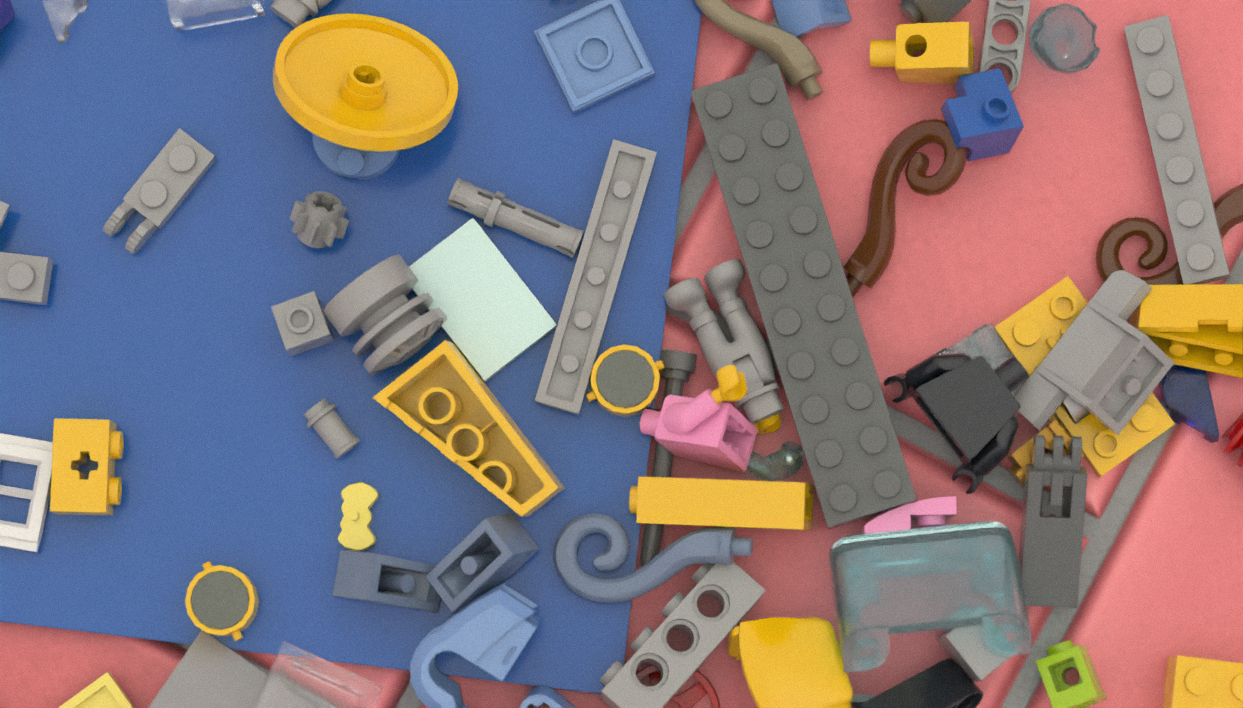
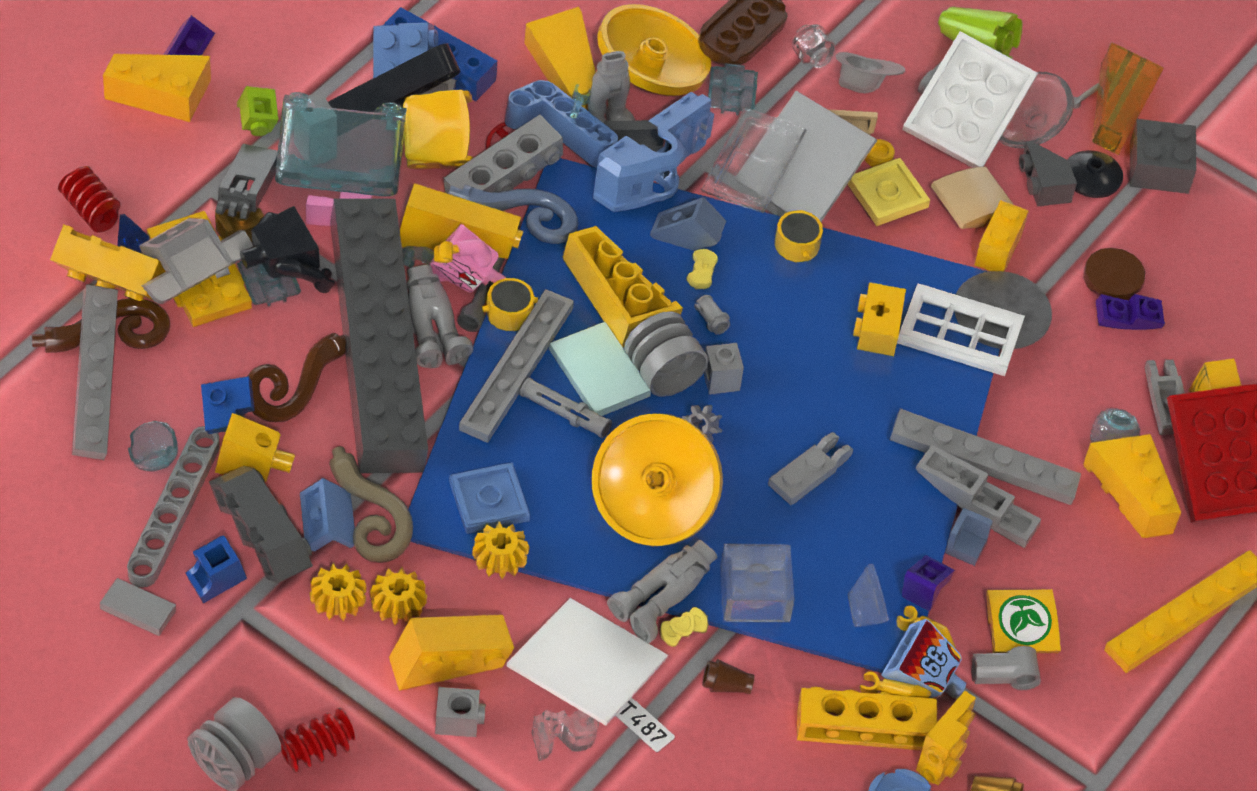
camera: 175 degrees left, 30 degrees down
sand blue slope [425,513,540,613] -> none

